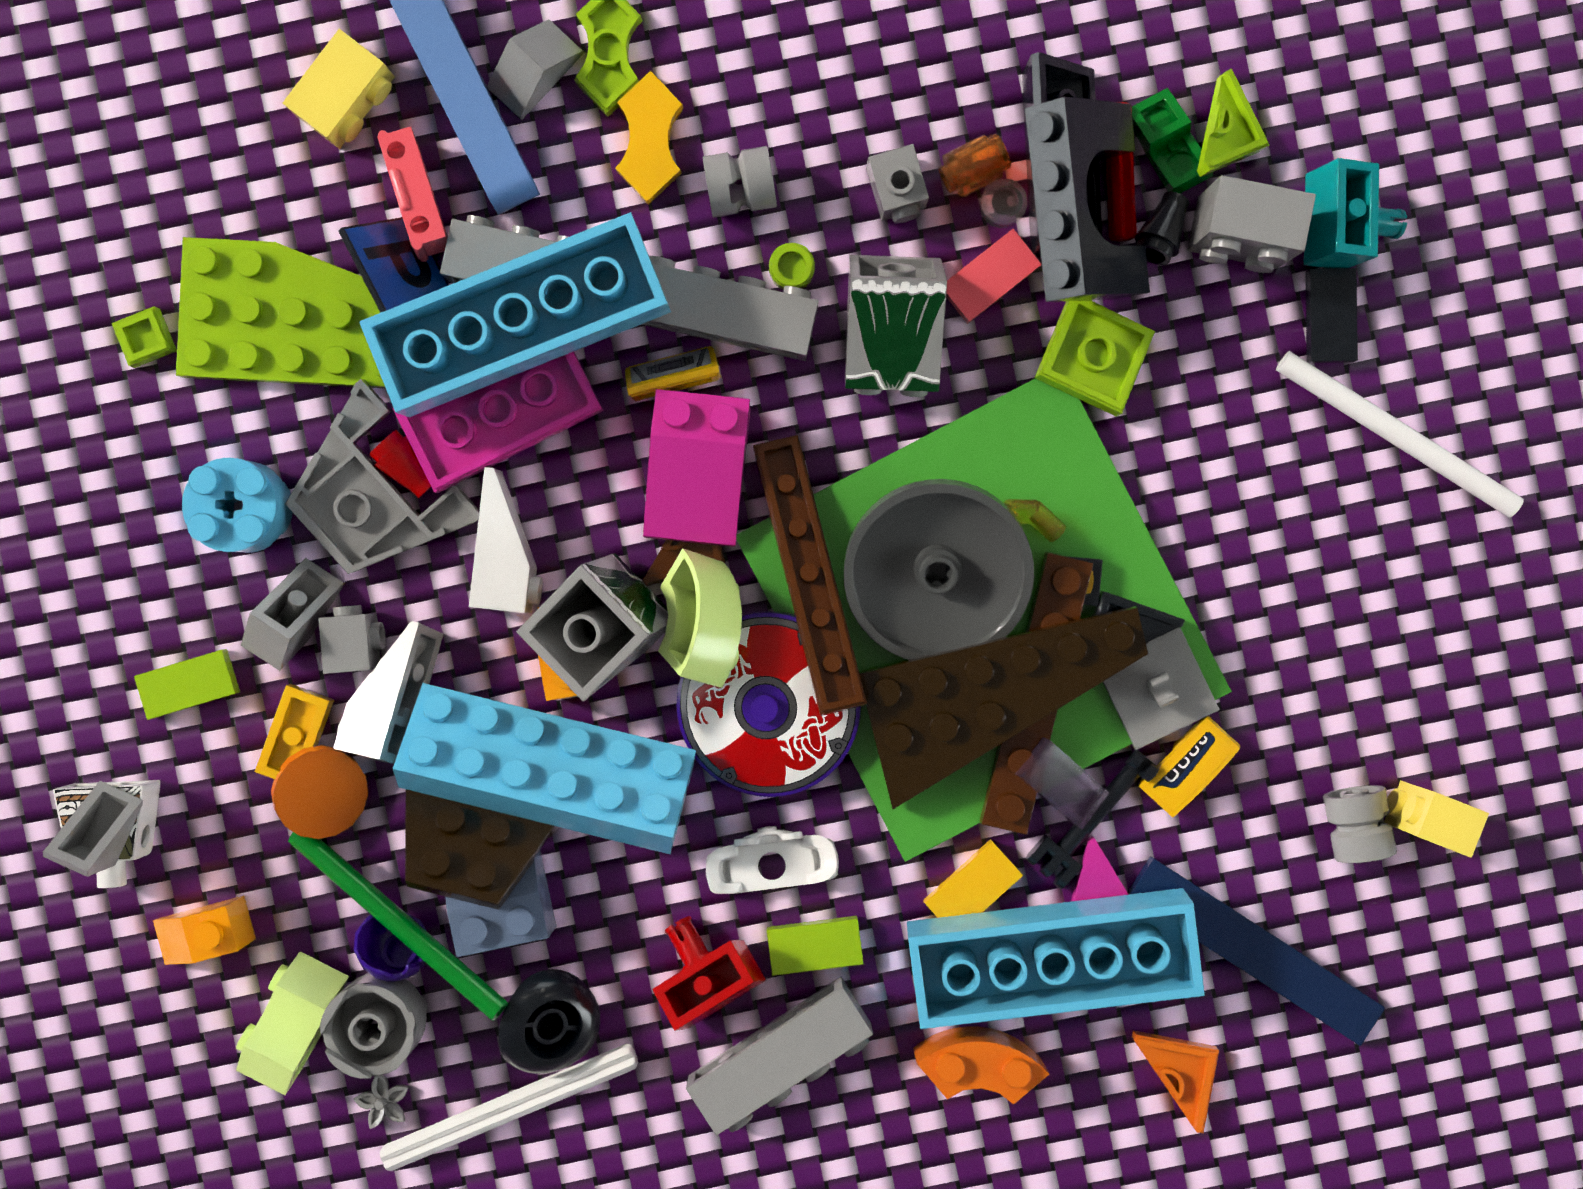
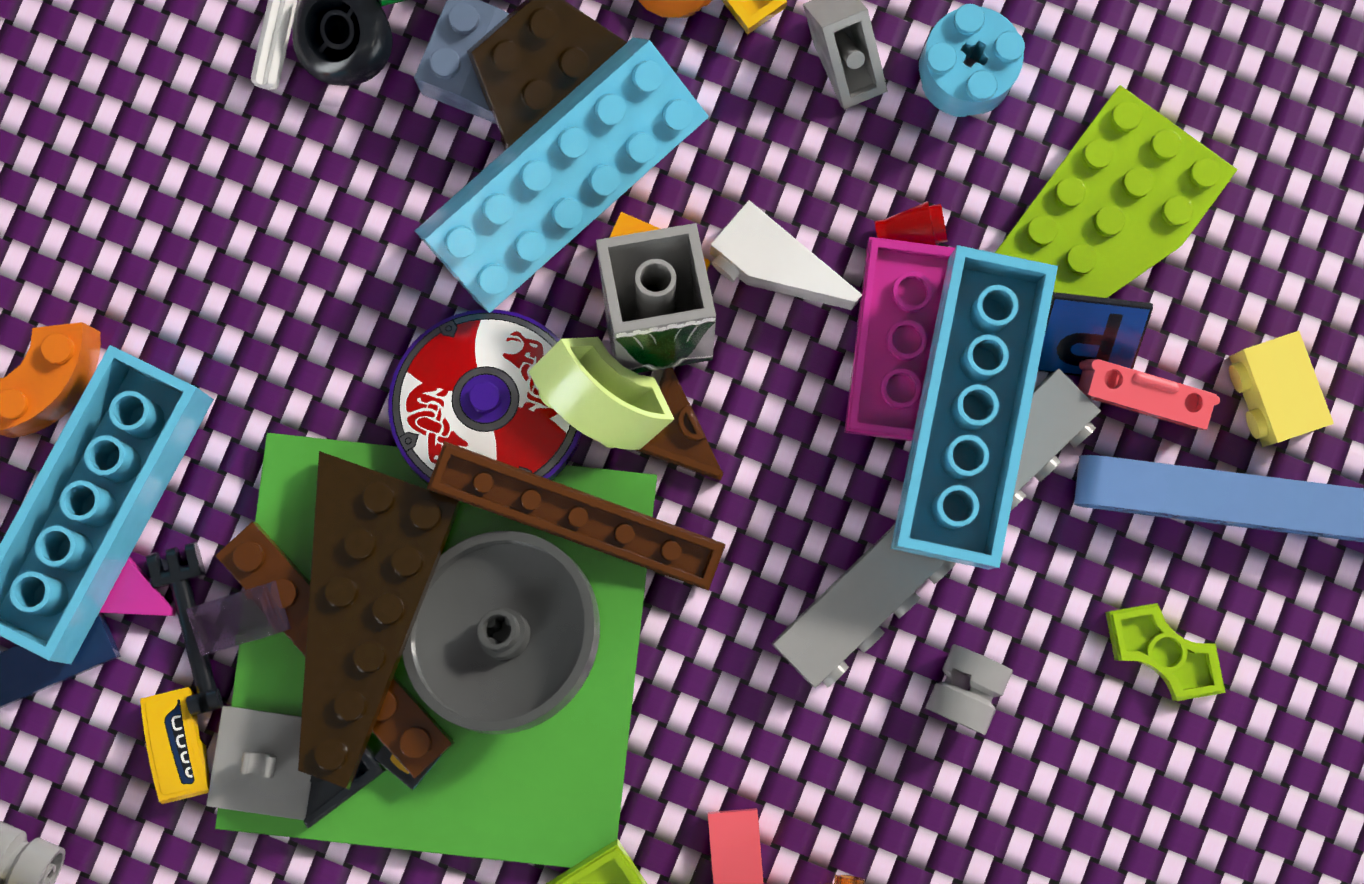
camera: 130 degrees right, 5 degrees down
lime tile [111,306,177,368] -> none
light grey wing [285,379,480,574] -> none
light grey brick [318,605,386,674] -> none
slope [334,621,444,764] -> none
light grey slope [487,19,584,120] -> none
yellow tile [615,71,683,205] -> none
slope [625,346,721,402] -> none
dark pink slope [643,389,750,547] -> none
red brick [652,916,766,1031] -> none
light grey brick [686,977,873,1136] -> none
white piece [706,826,839,894] -> none
lime tile [767,916,864,976] -> none
lime tile [769,243,815,289] -> none
slope [845,255,947,397] -> none
light grey brick [866,144,929,224] -> none
yellow tile [923,839,1023,918] -> none
clear yellow arm [1003,499,1066,542] -> none

